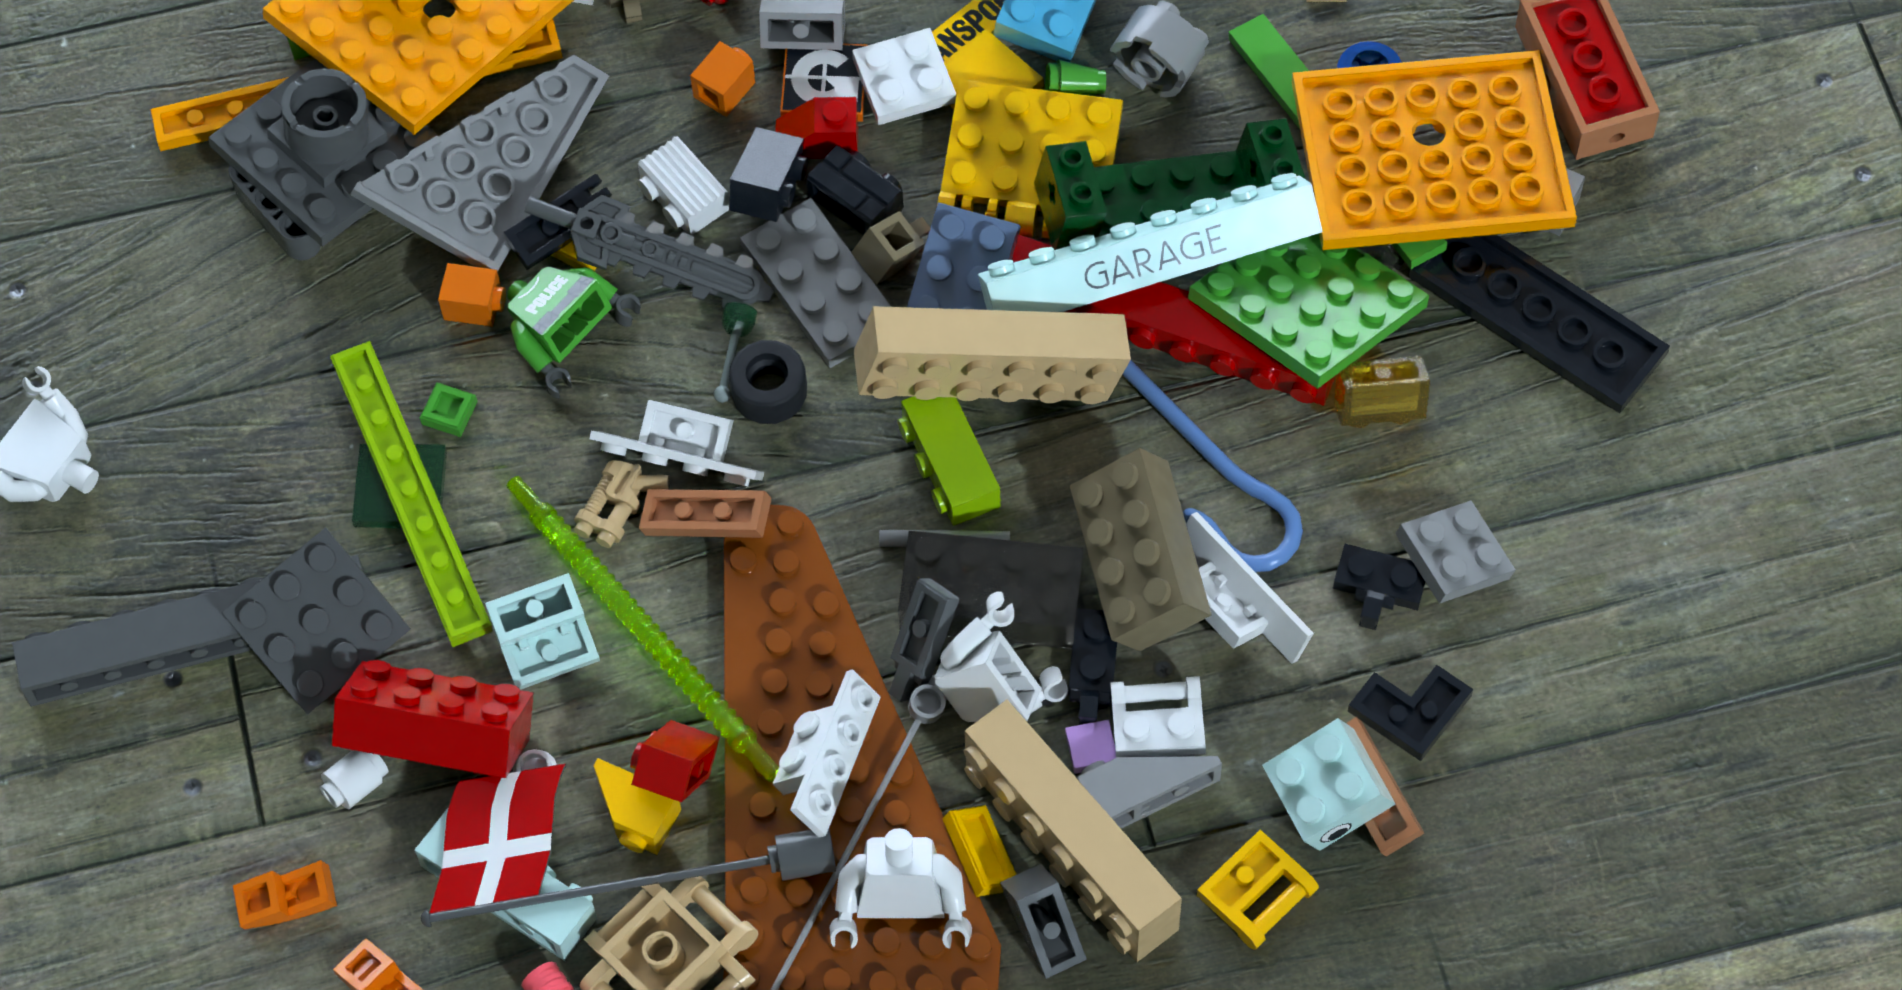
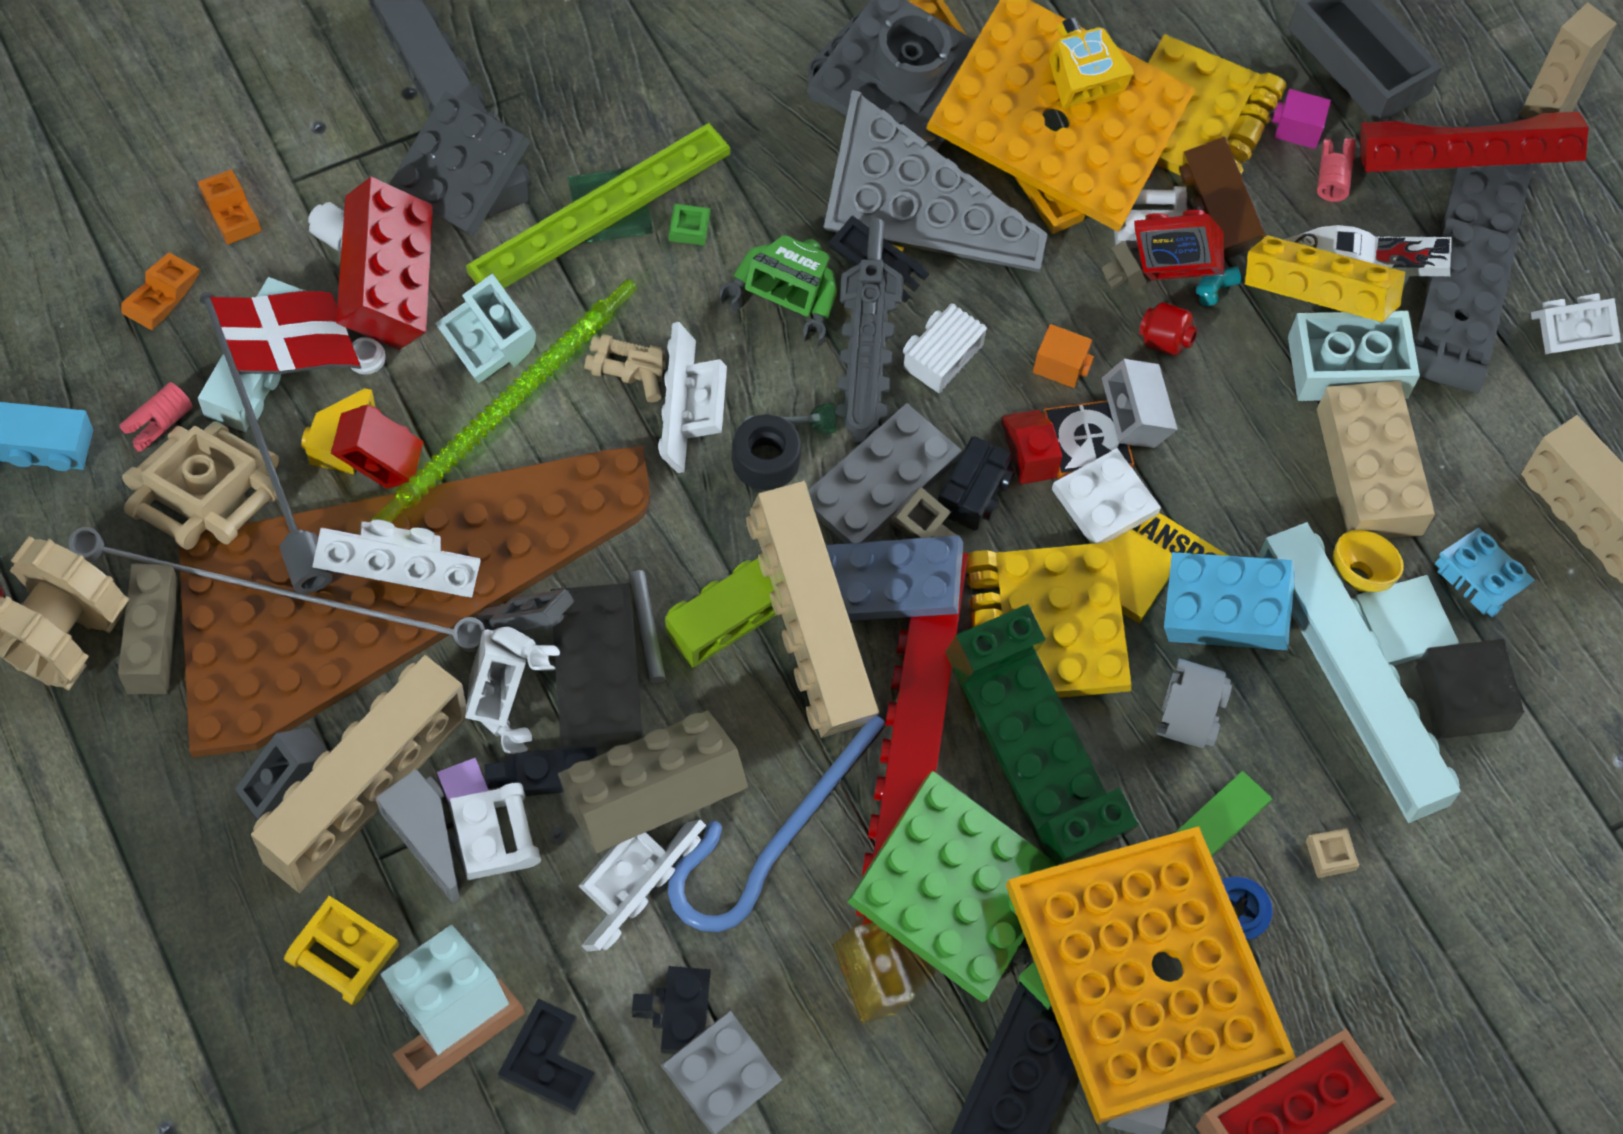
camera: 70 degrees right, 0 degrees up
orange brick [438,263,506,327] -> none
nougat plate [639,489,772,538] -> none
brick [729,127,808,222] -> none
white torso [829,828,972,949] -> none
yellow tile [942,805,1017,897] -> none
light aqua brick [978,173,1323,312] -> none
bright green cone [1045,59,1106,96] -> none

